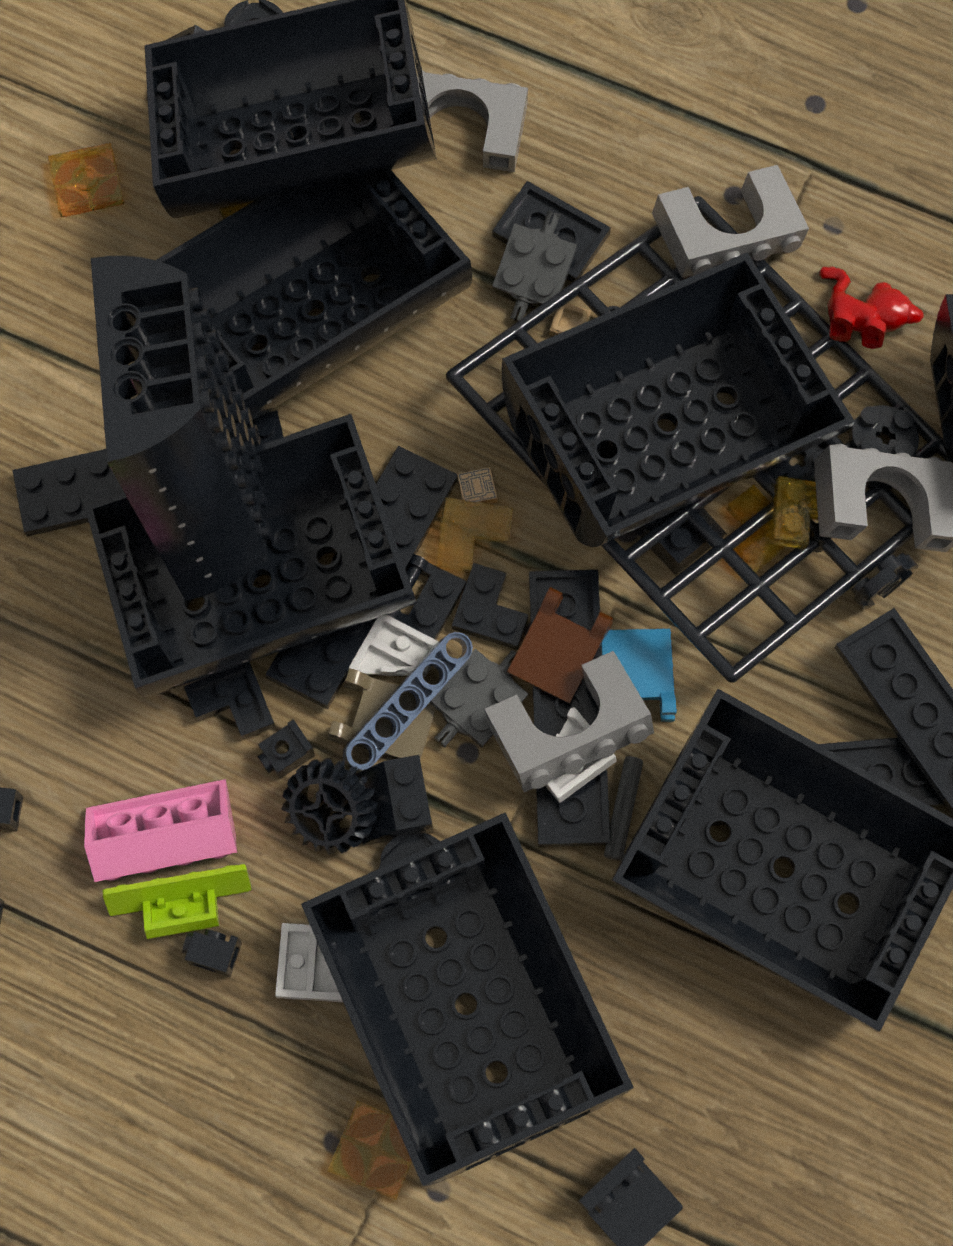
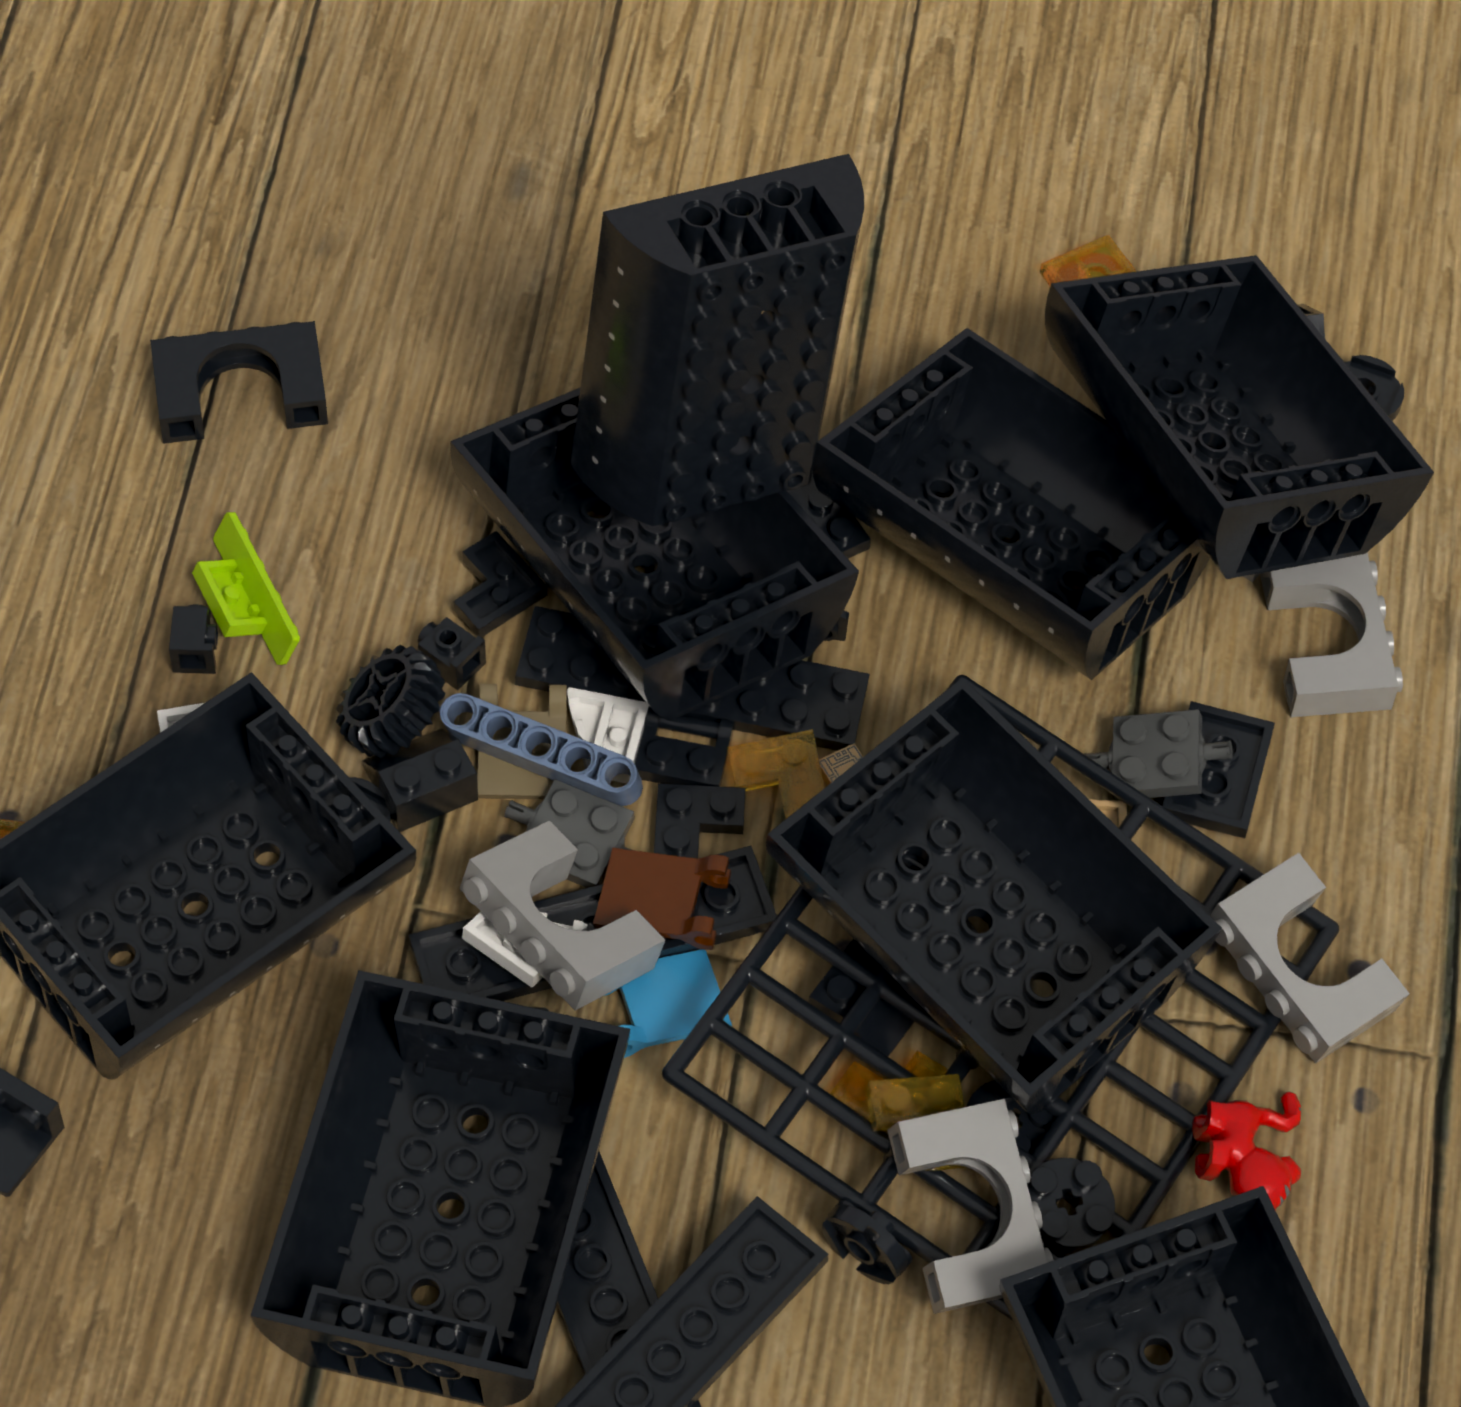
camera: 70 degrees right, 15 degrees down
bright pink slope [84,779,237,882] -> none

